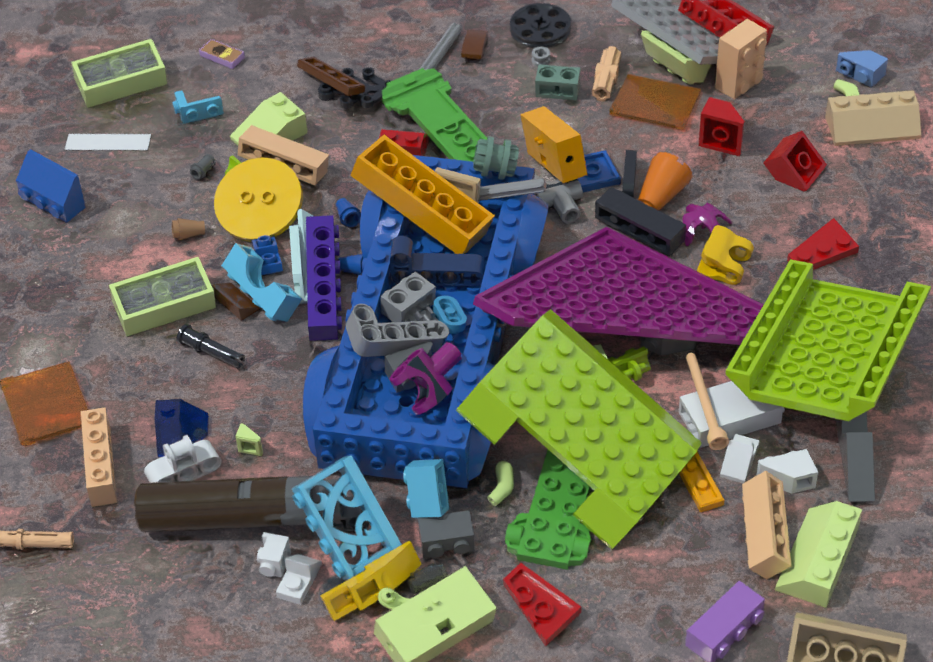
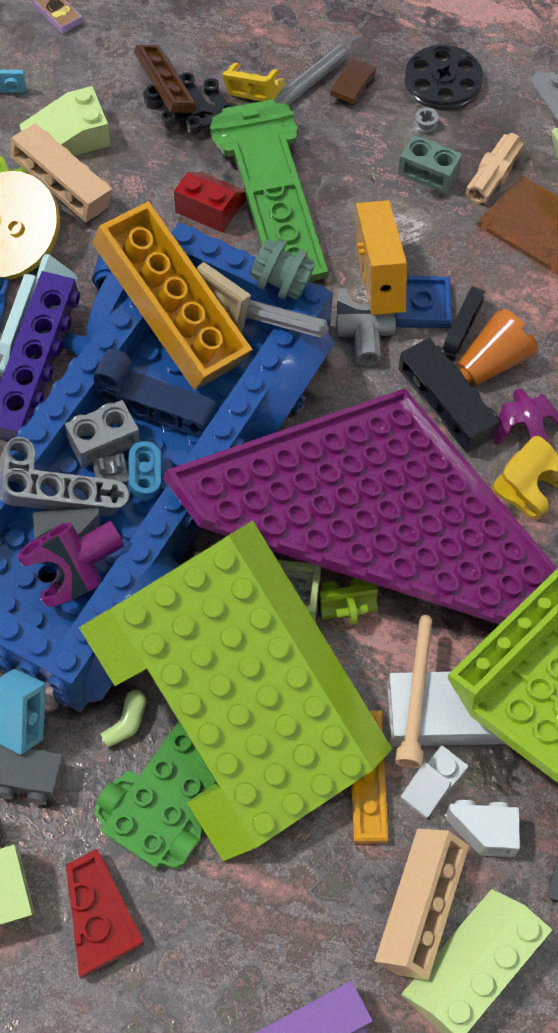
camera: 15 degrees right, 15 degrees up
none -> yellow hinge [222,63,286,101]

